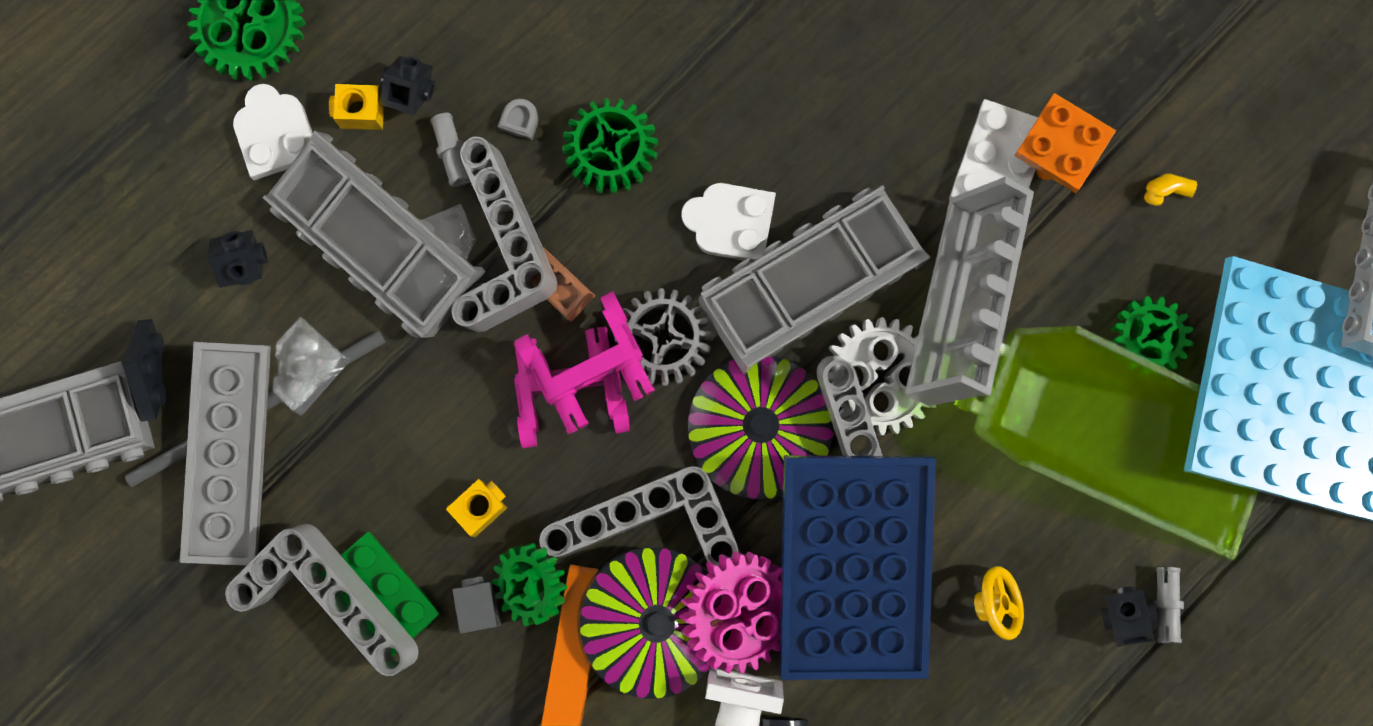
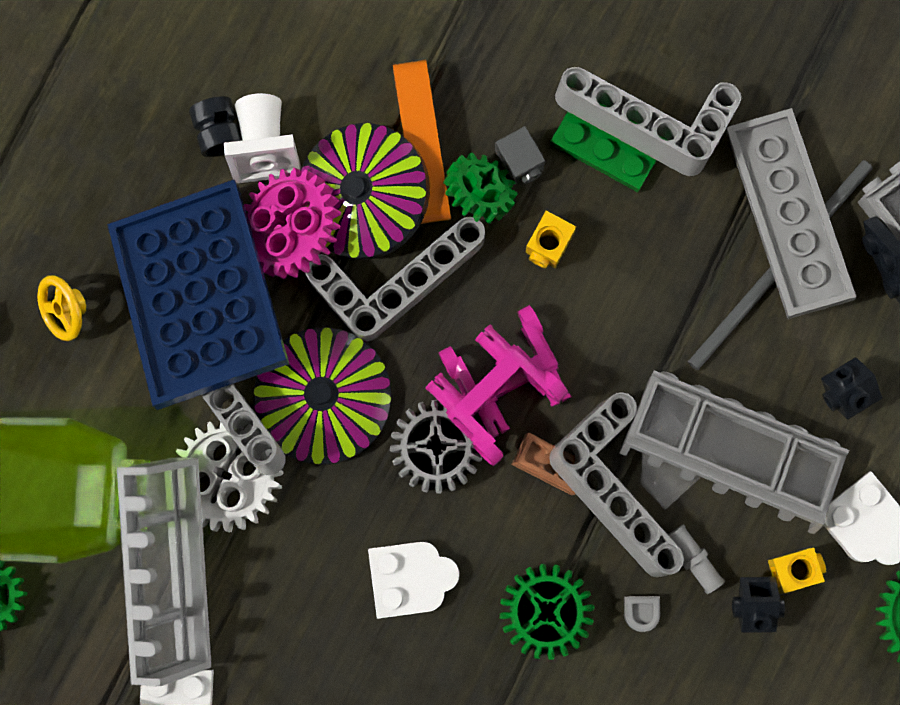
camera: 165 degrees right, 0 degrees up
clear plate [273,317,350,416] -> none
window [698,186,930,374] -> none

